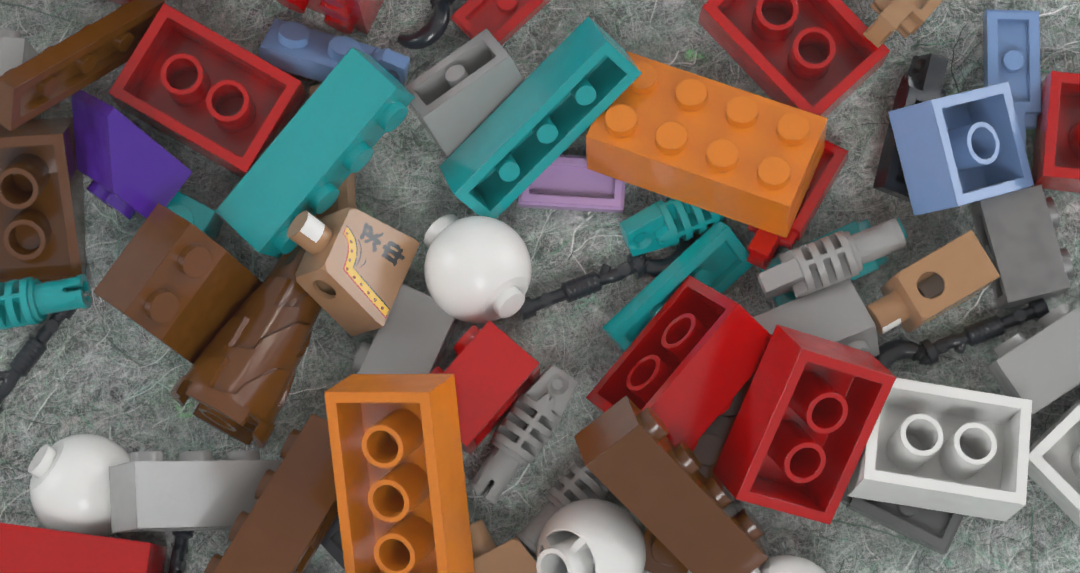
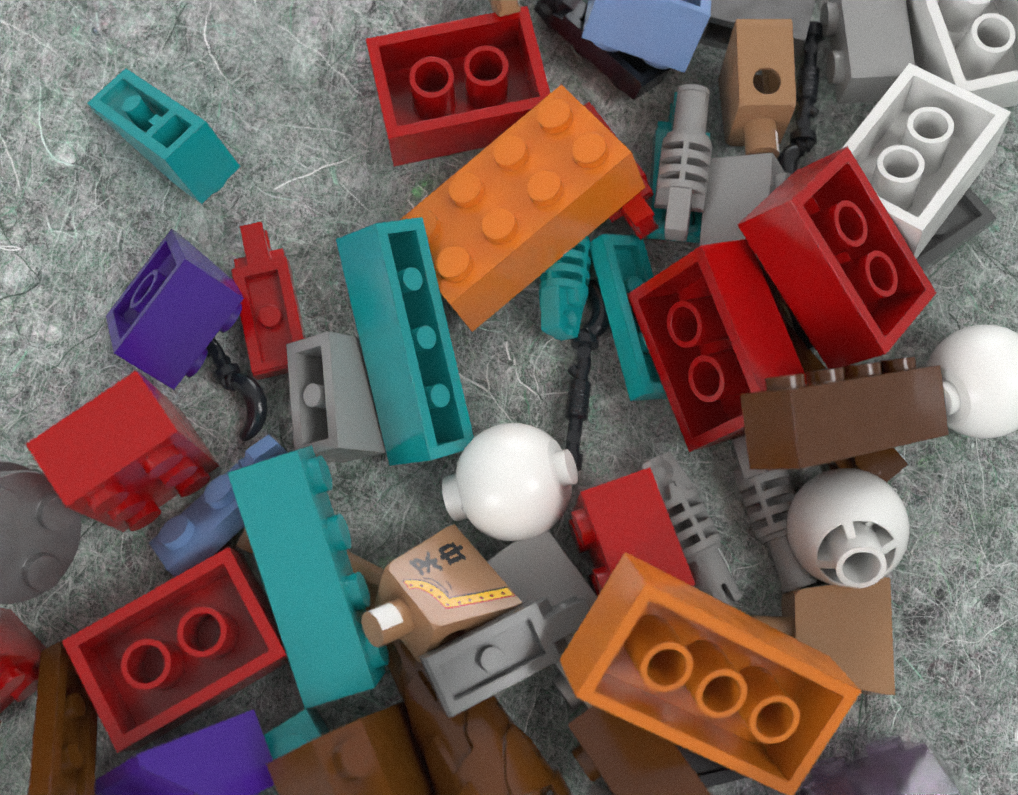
camera: 65 degrees left, 5 degrees down
lavender tile [518,155,625,213] -> none
none -> hinge [419,596,590,718]

